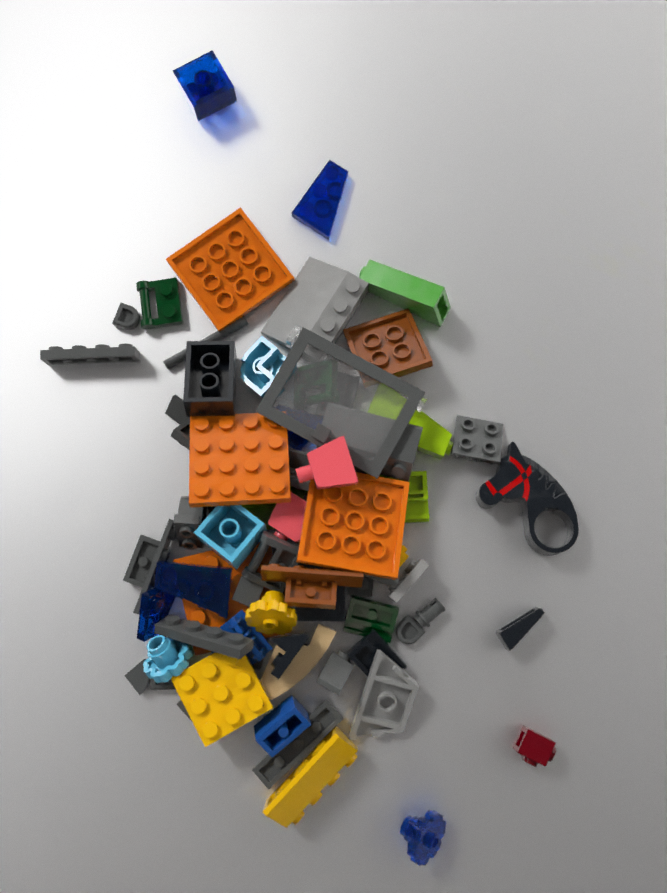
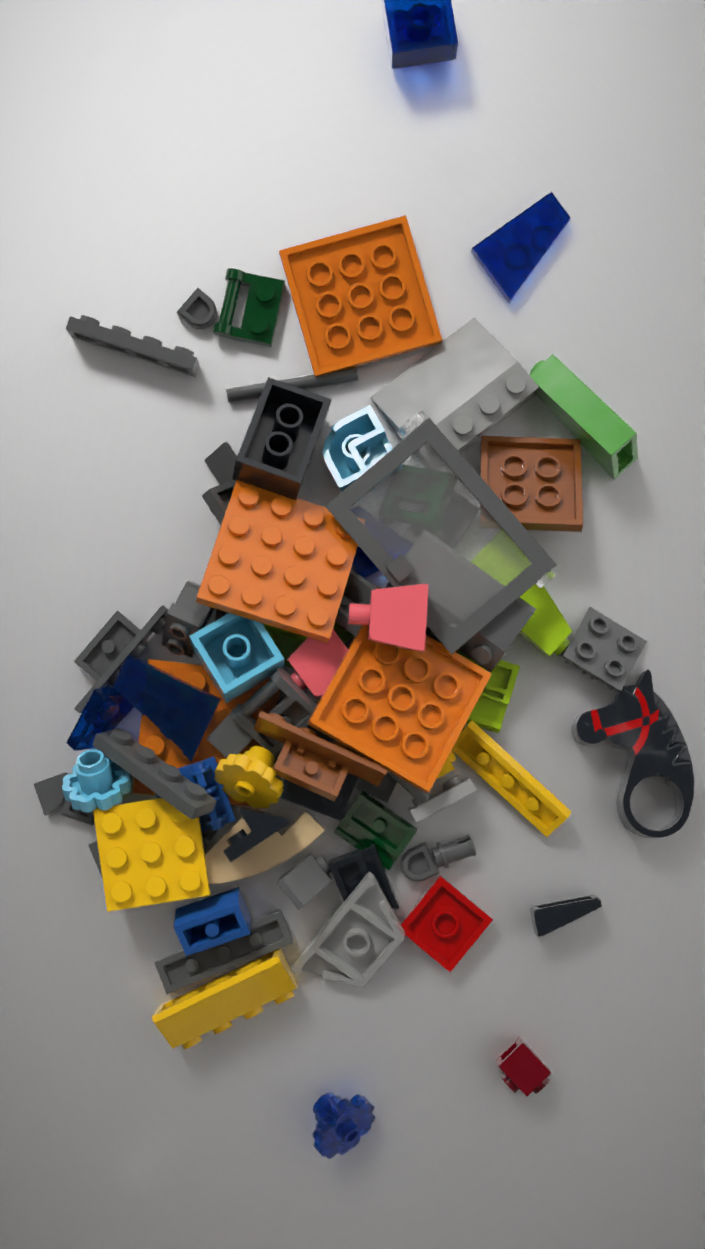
camera: 15 degrees right, 5 degrees up
none -> red plate [401,875,493,972]
none -> yellow plate [452,720,571,837]

